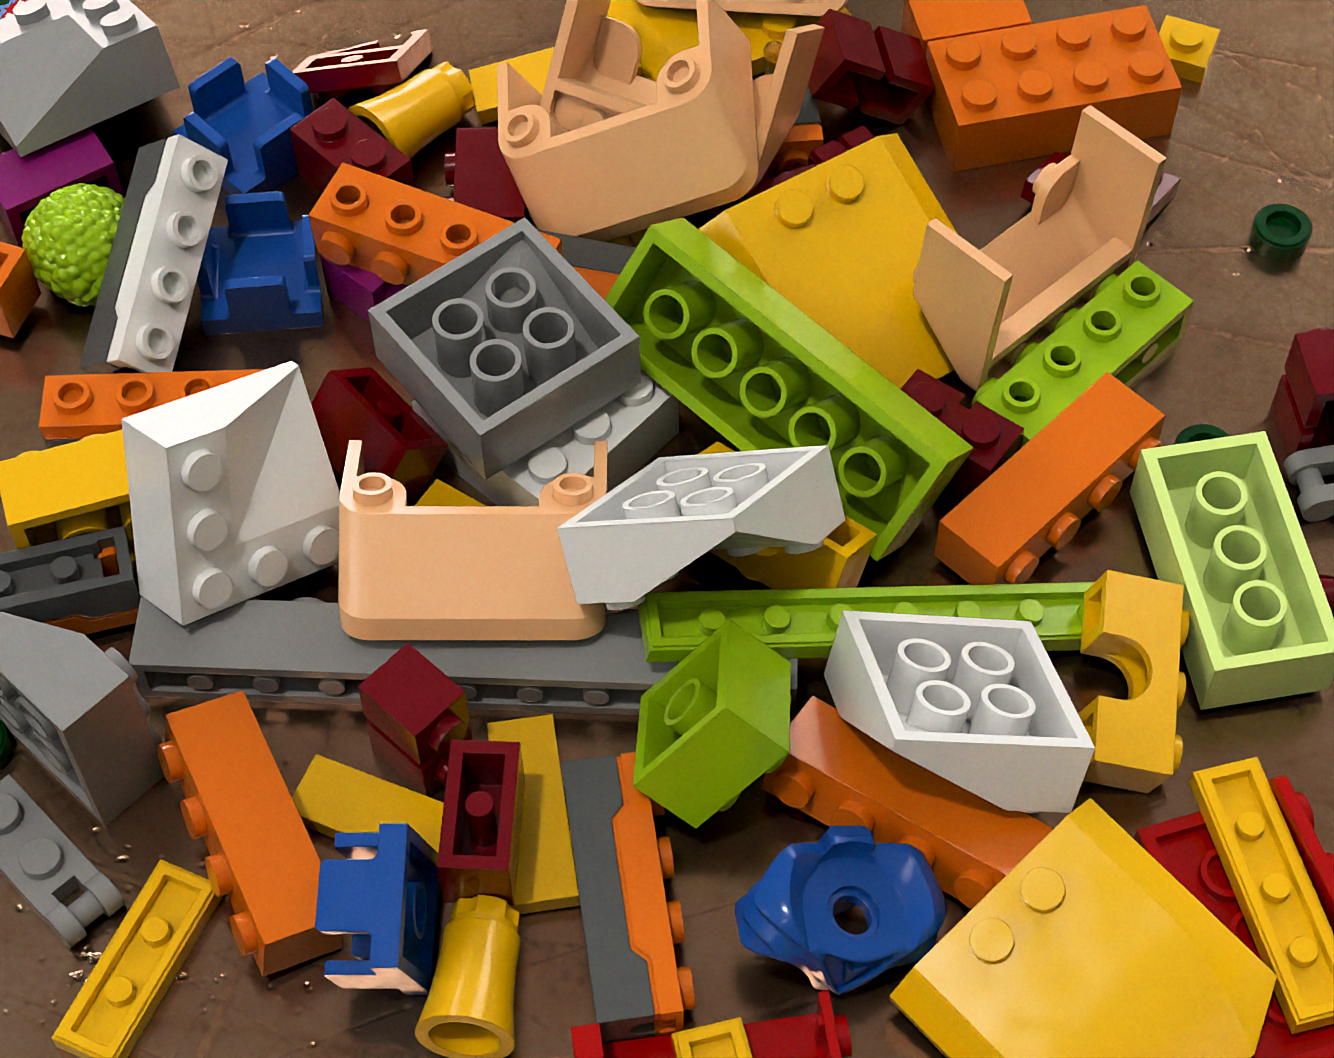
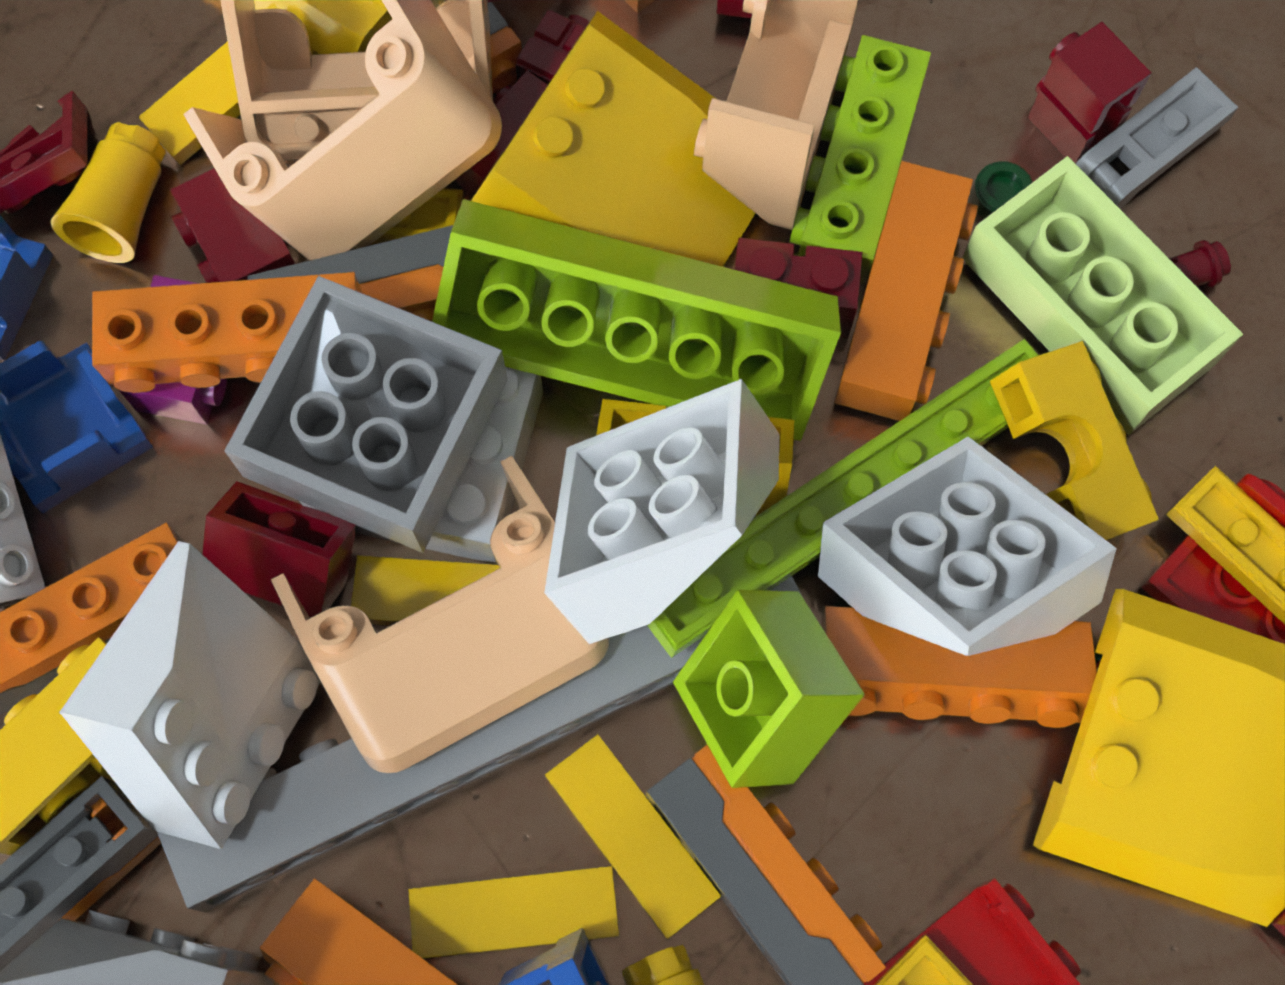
camera: 30 degrees left, 15 degrees up
dark red brick [289,98,415,194] -> none
dark red piece [358,643,473,797] -> none
dark red brick [437,739,525,906] -> none
blue piece [734,826,946,995] -> none

